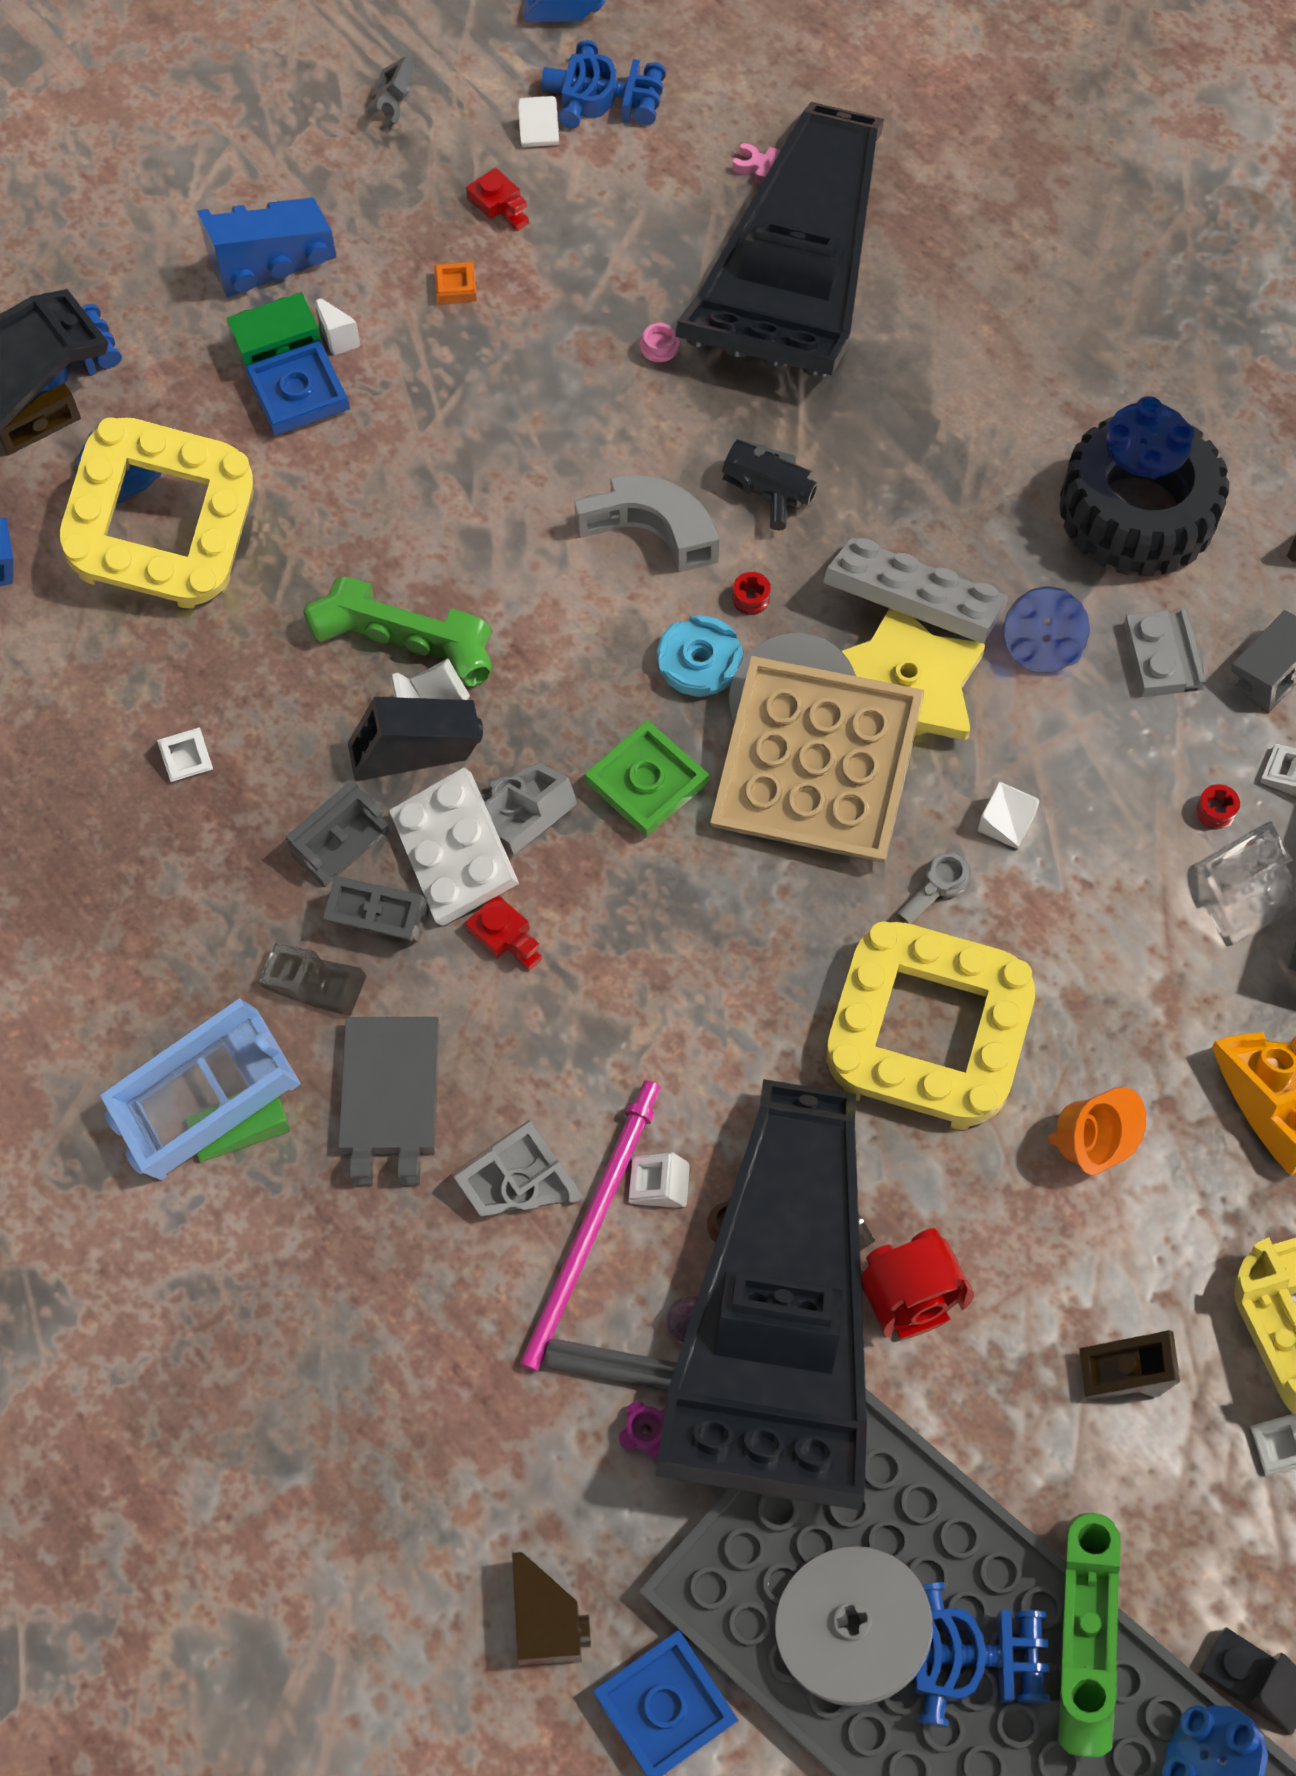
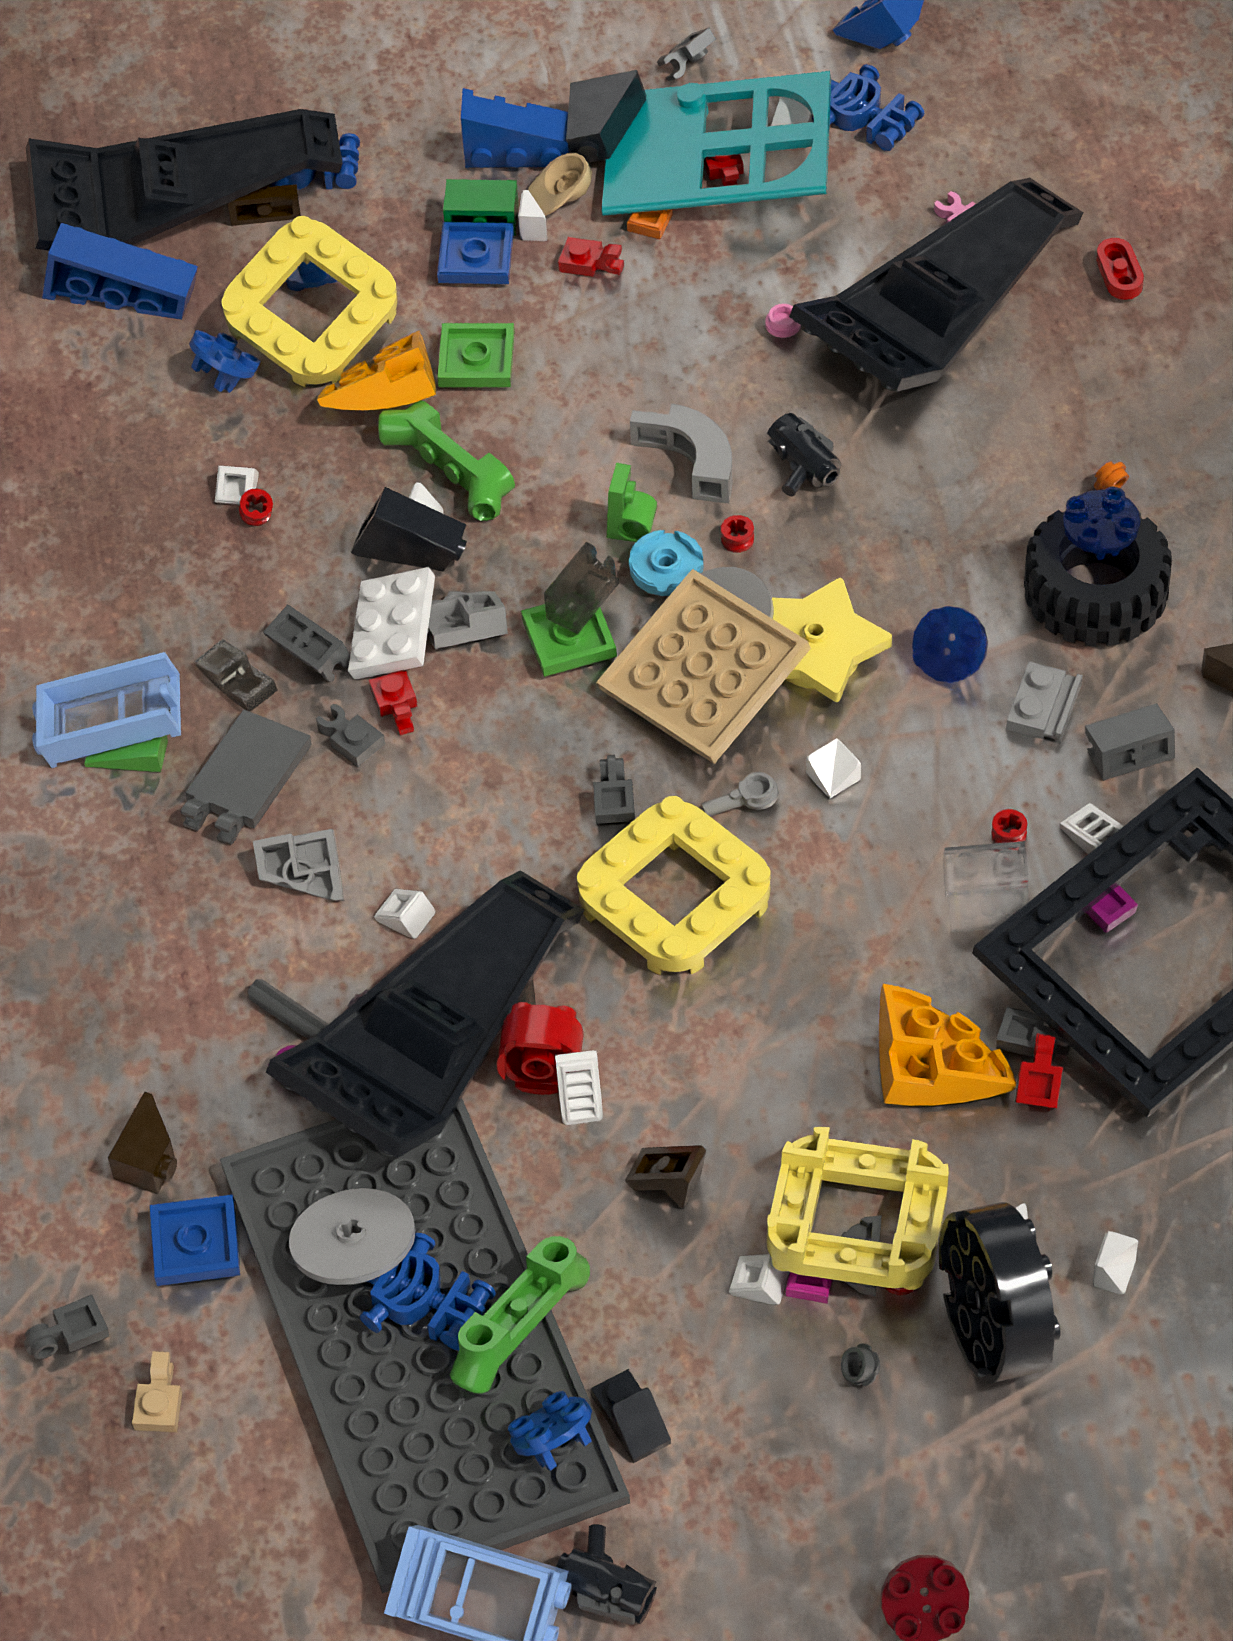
camera: 30 degrees right, 10 degrees down
dark grey hinge [286,779,390,887] -> none
white slope [410,658,470,700] -> none
dark pink bar [520,1080,661,1372] -> none
light grey plate [823,537,1008,643] -> none
orange piece [1047,1086,1146,1176] -> none
none -> blue plate [189,330,260,393]
none -> red bush [239,488,273,526]
none -> dark grey plate [316,704,385,767]
none -> light orange brick [317,330,436,410]
none -> bright green plate [438,323,515,387]
none -> tan cap [528,153,592,216]
none -> clear smoke hinge [544,542,619,634]
none -> white slope [555,1050,603,1125]
none -> red plate [558,237,624,277]
none -> black slope [566,70,647,163]
none -> dark grey plate [593,754,635,824]
none -> teal door [602,71,831,216]
none -> bright green plate [606,463,657,542]
none -> orange plate [1094,461,1129,496]
none -> red plate [1096,238,1144,300]

